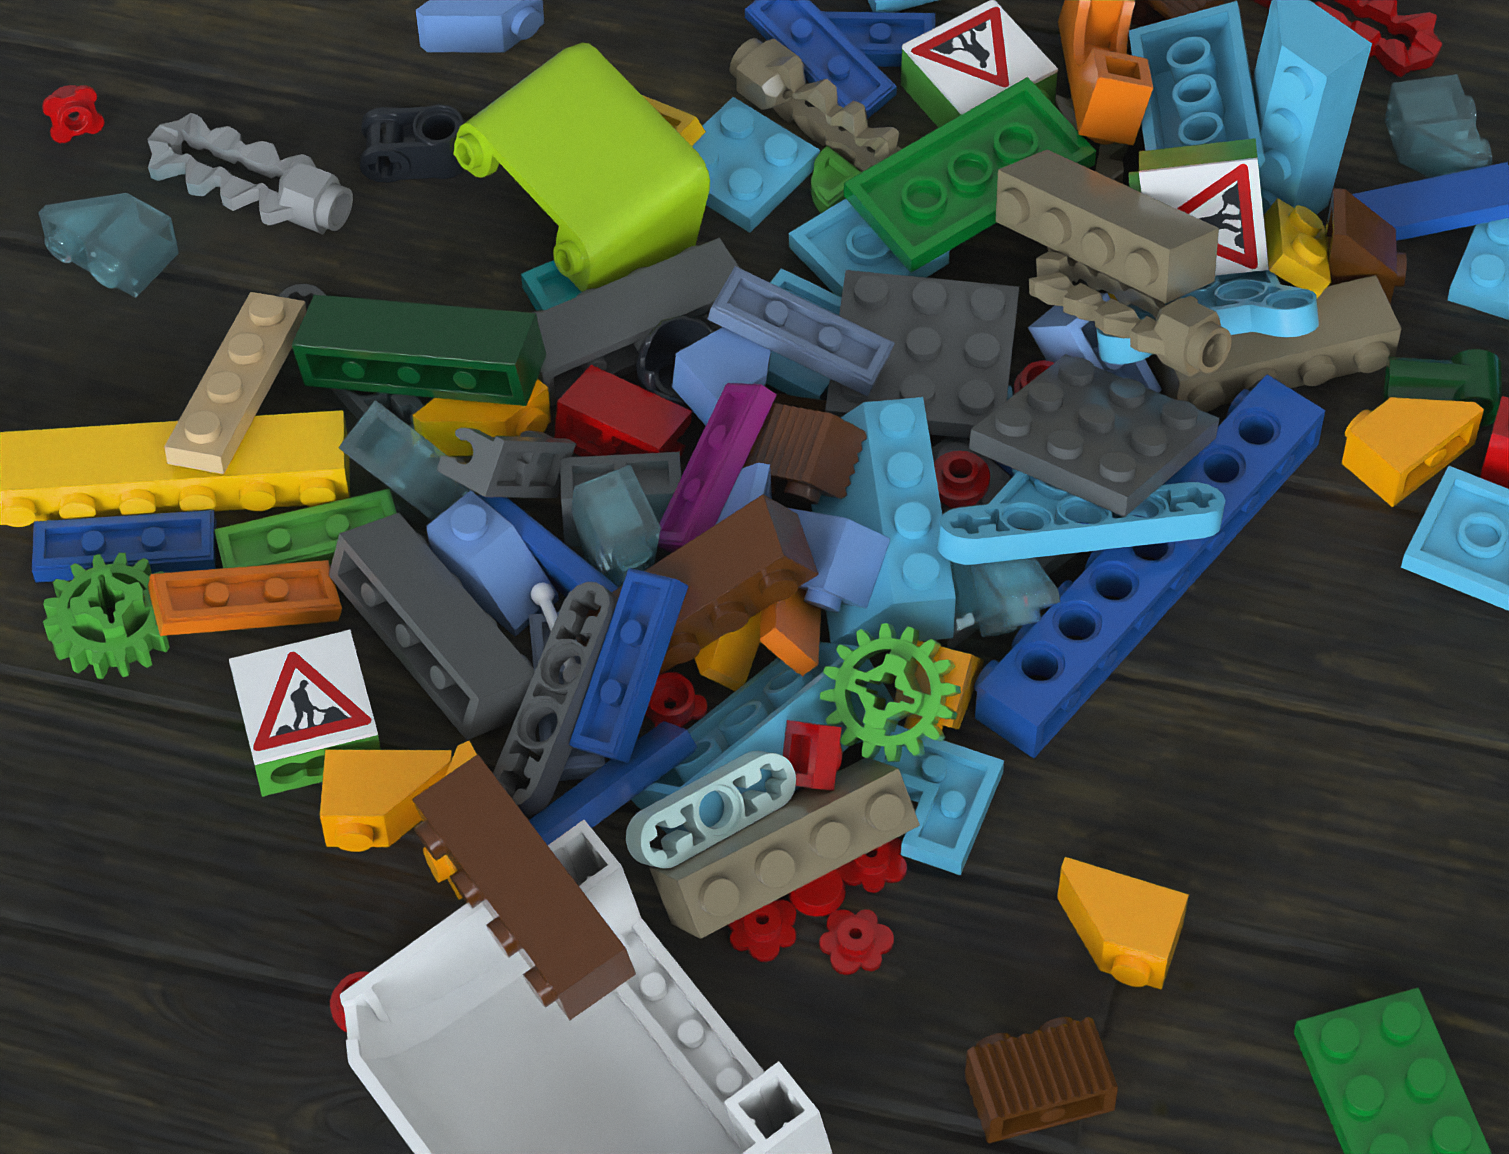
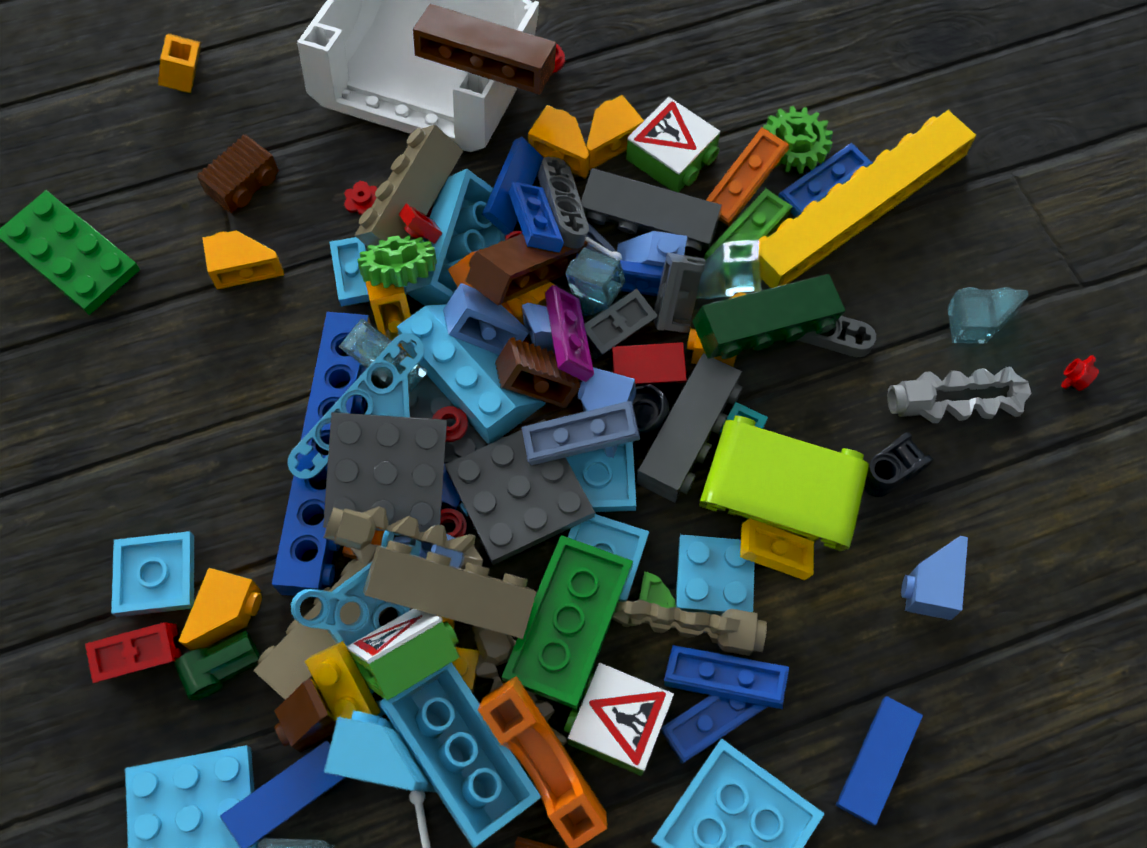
camera: 145 degrees right, 10 degrees up
tan plate [164,292,307,474] -> none
light aqua beam [626,751,796,868] -> none

